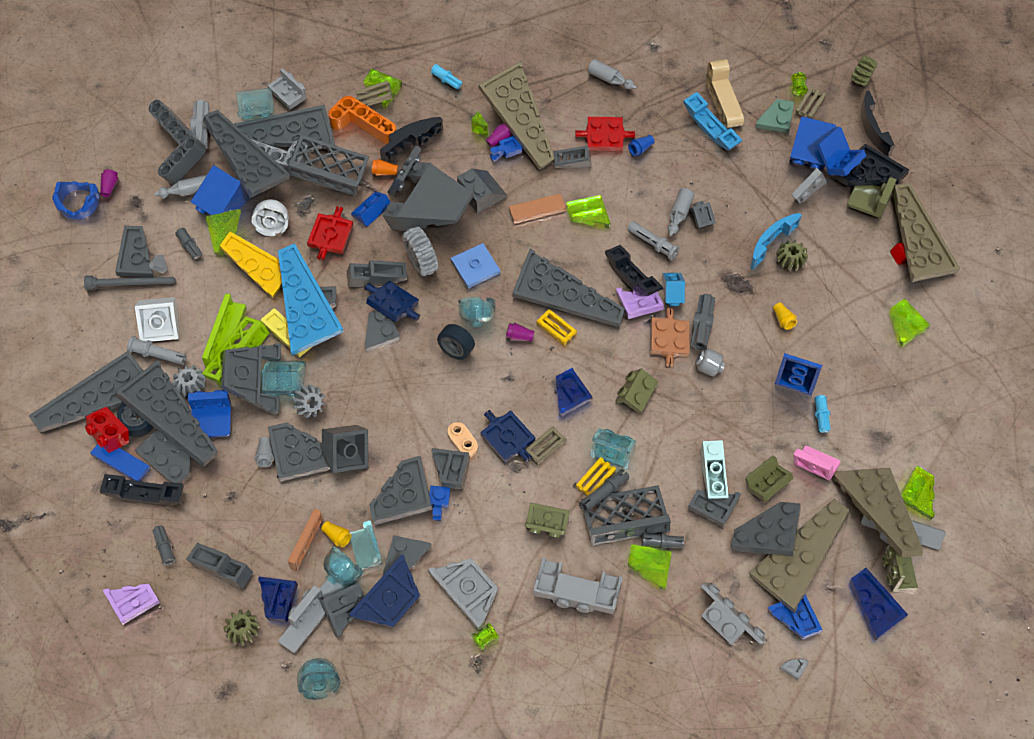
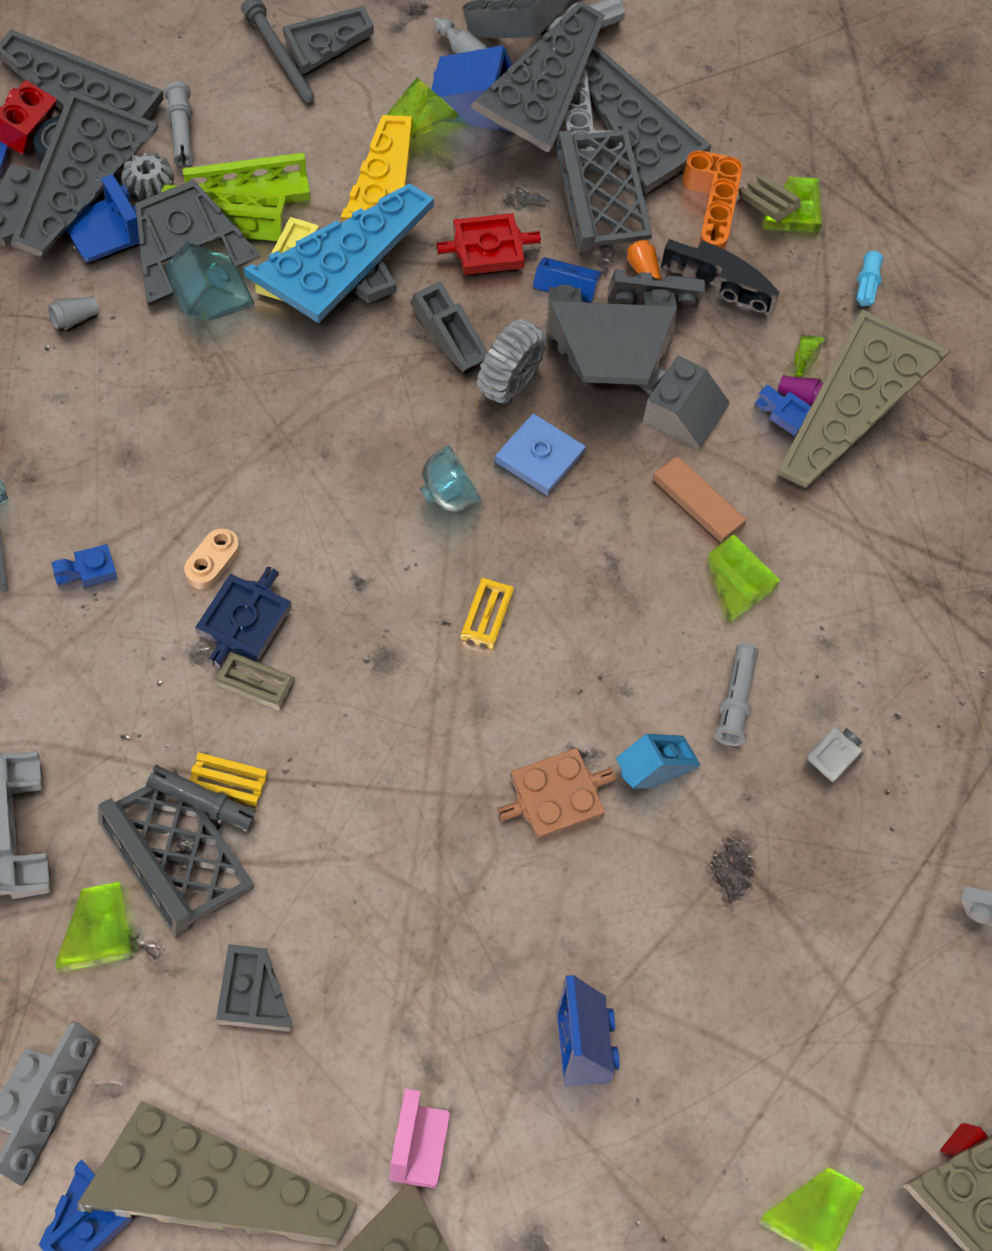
camera: 60 degrees right, 0 degrees up
white slope [135,297,179,342] -> none
light grey tile [149,255,168,274] -> none
dark grey axle [175,228,202,260] -> none
clear light blue bracket [236,88,274,119] -> none
white cylinder [252,199,289,236] -> none
light grey bracket [267,68,306,110] -> none
dark grey plate [268,422,330,482] -> none
light grey gear [292,385,326,418] -> none
dark grey slope [322,425,368,473] -> none
dark blue plate [365,281,420,322] -> none
dark grey wing [365,310,400,352] -> none
dark grey plate [369,456,433,525] -> none
dark grey wing [431,448,470,489] -> none
black wheel [437,324,475,360] -> none
magenta cone [506,322,534,342] -> none
dark grey wing [512,248,625,327] -> none
olive bracket [525,502,570,538] -> none
dark grey slope [553,145,592,168] -> none
clear blue wing [556,368,593,417] -> none
red plate [575,116,635,151] -> none
clear light blue slope [590,428,636,469] -> none
black slope [605,245,663,296] -> none
olive bracket [615,368,658,413] -> none
lavender wing [616,288,664,319] -> none
blue cone [628,135,655,156] -> none
dark grey pin [642,533,684,549] -> none
light grey wheel [668,188,694,236] -> none
dark grey piece [691,294,715,351] -> none
light grey head [695,348,725,377] -> none
light aqua slope [700,440,728,499] -> none
dark grey plate [731,502,801,556] -> none
olive bracket [745,455,793,502] -> none
dark azure slope [750,213,802,269] -> none
yellow cone [773,302,798,330] -> none
olive gear [776,240,808,271] -> none
medium azure axle [814,395,831,433] -> none

